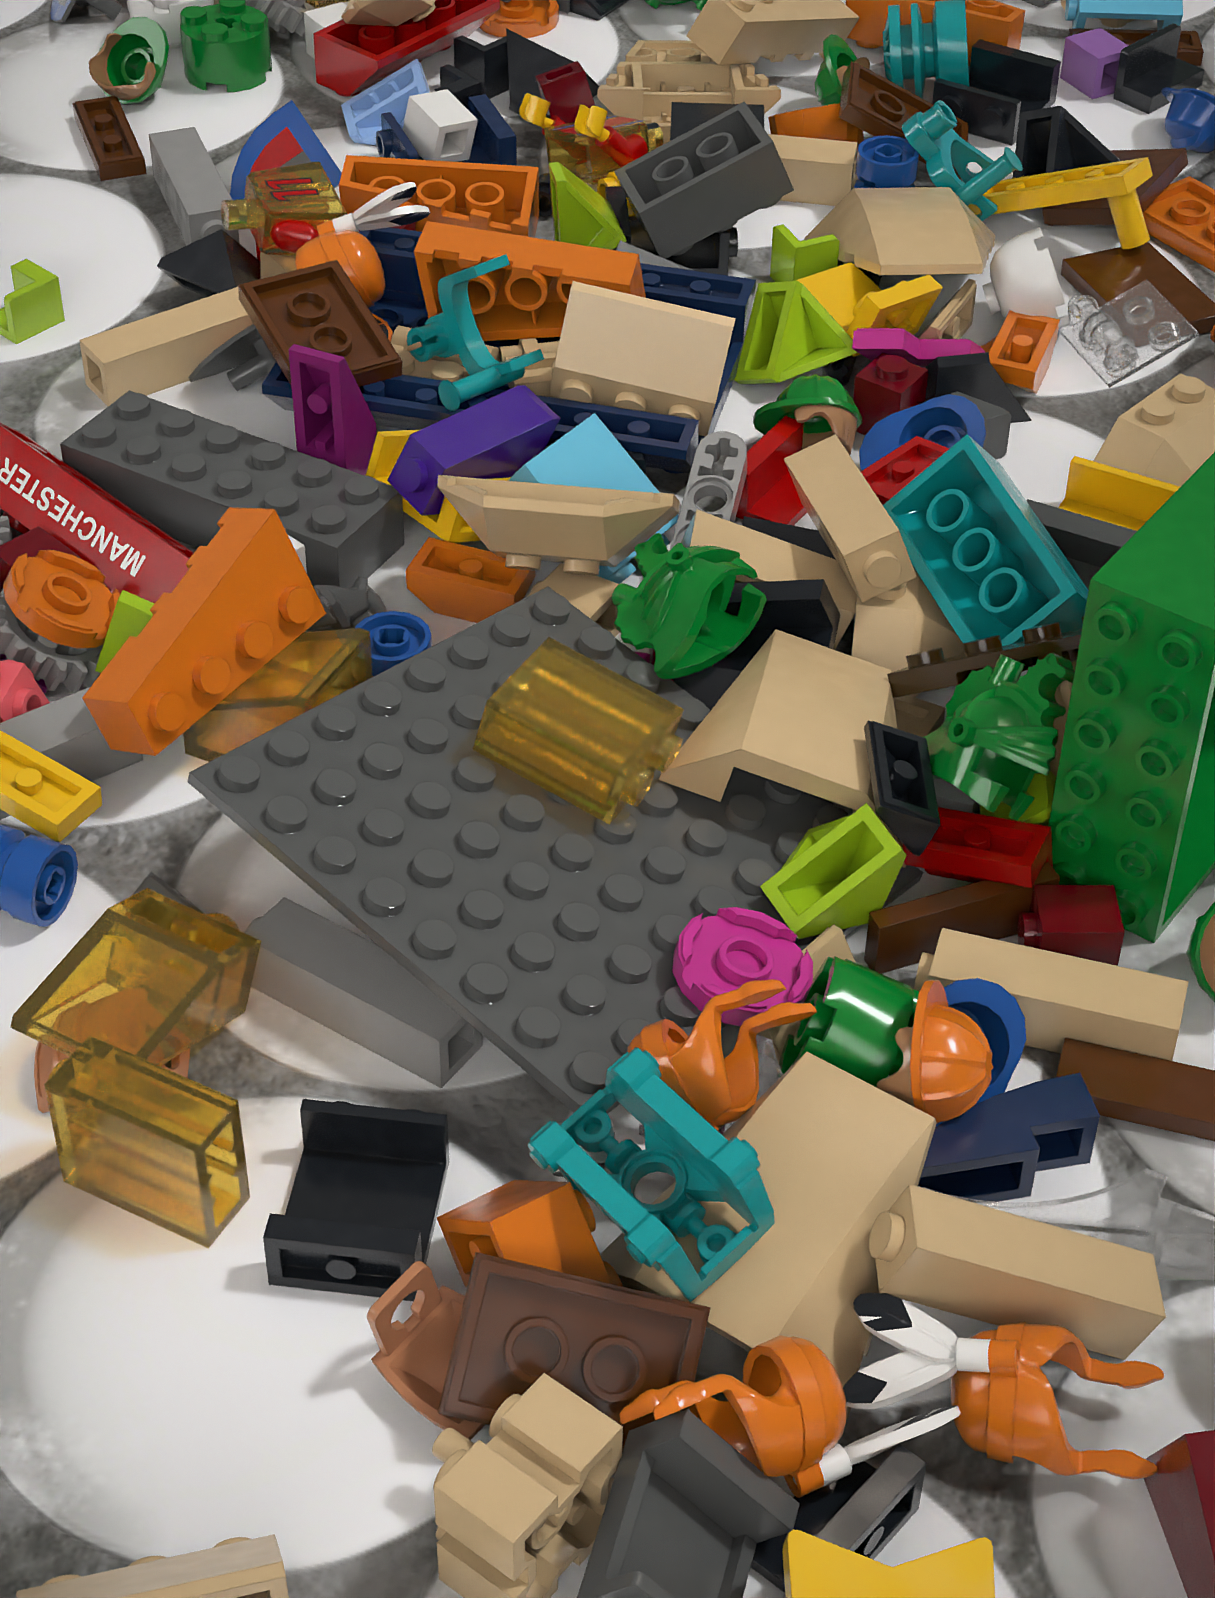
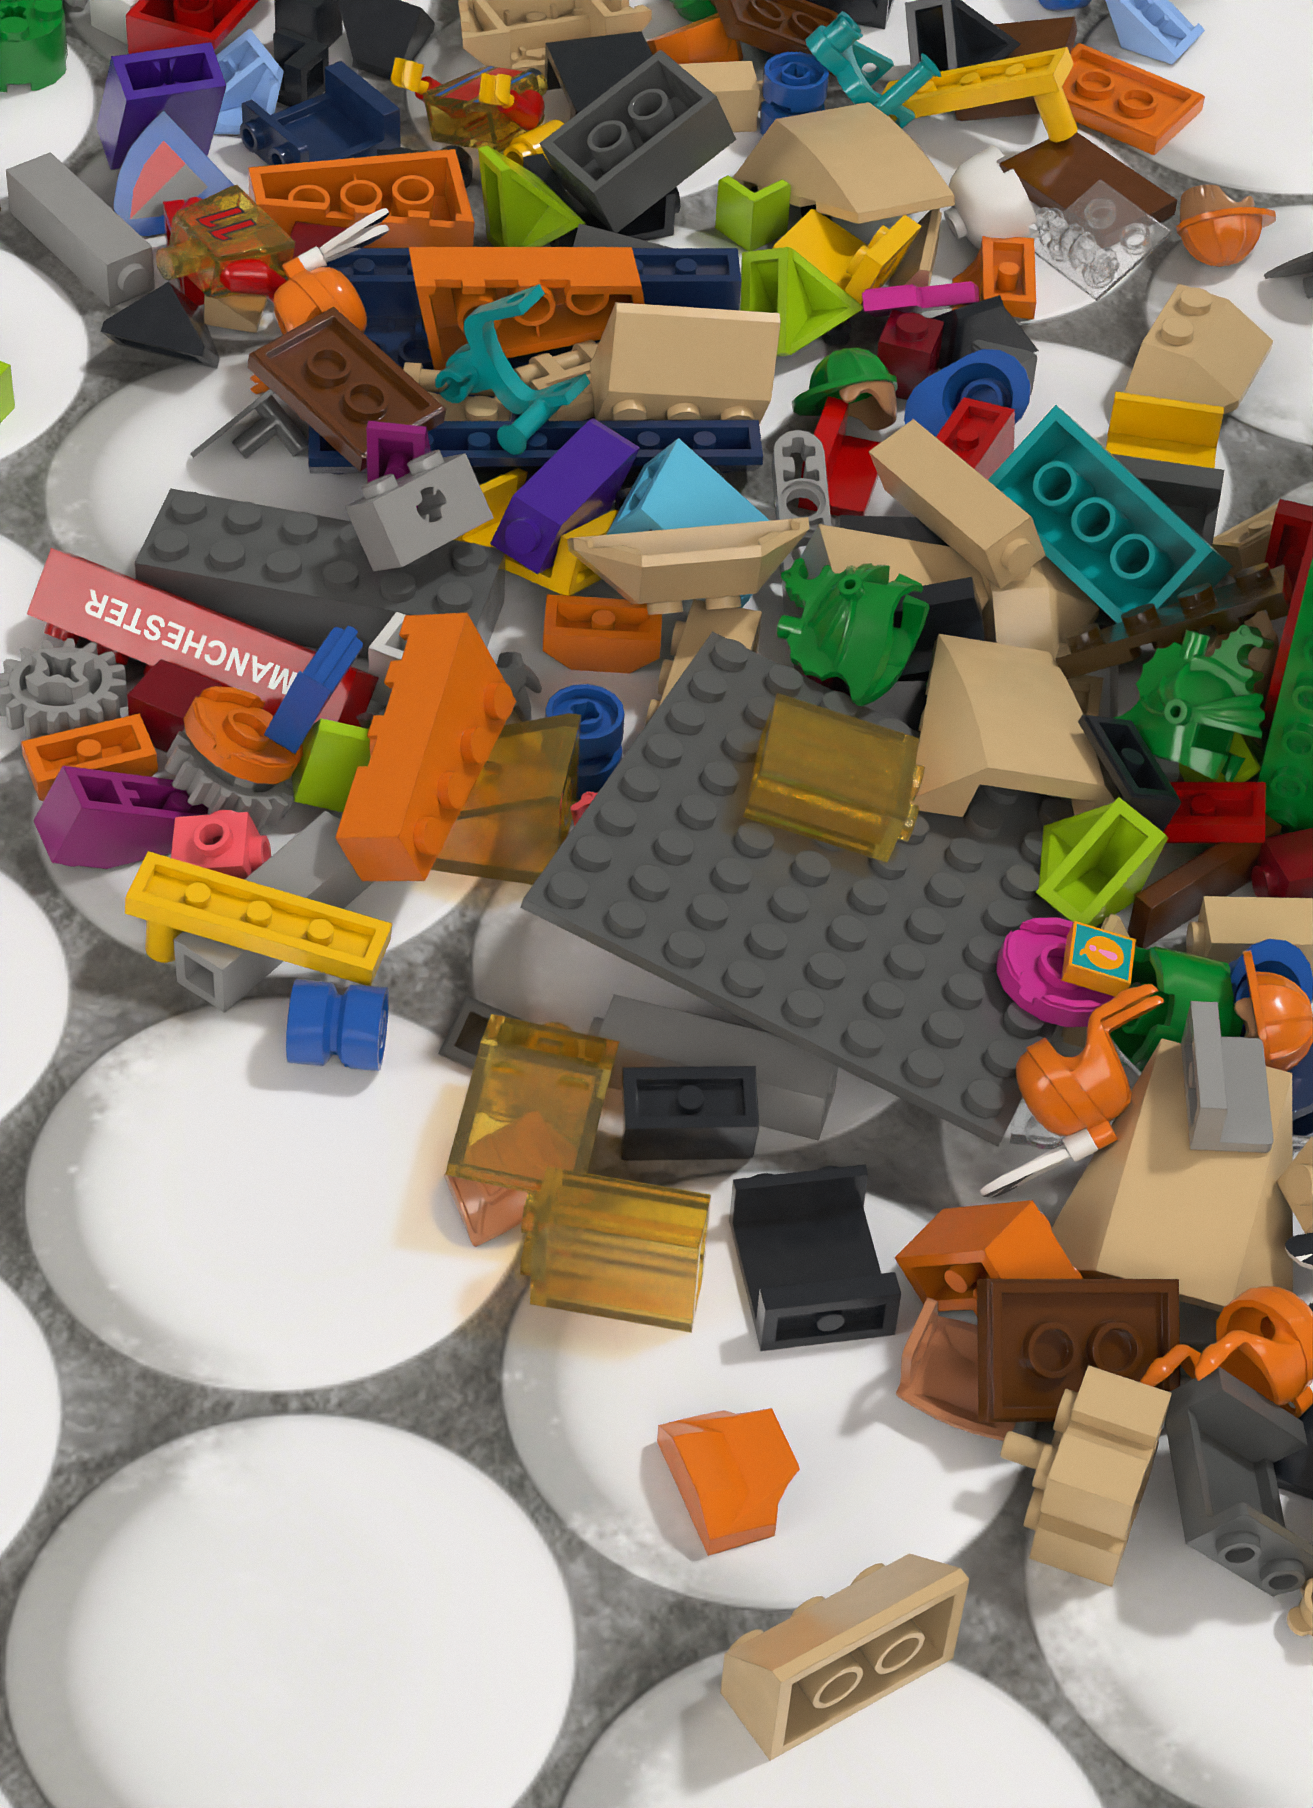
camera: 20 degrees left, 5 degrees up
tan brick [79,287,253,406] -> none
white brick [402,89,478,162] -> none
teal piece [528,1047,775,1302] -> none
dark red brick [535,61,596,127] -> none
none -> dark purple brick [96,42,227,170]
none -> blue piece [264,626,363,754]
none -> light grey brick [345,450,494,571]
none -> black panel [621,1066,759,1161]
none -> orange slope [657,1408,800,1556]
none -> light orange tile [1061,921,1136,997]
none -> light grey panel [1181,1001,1274,1153]

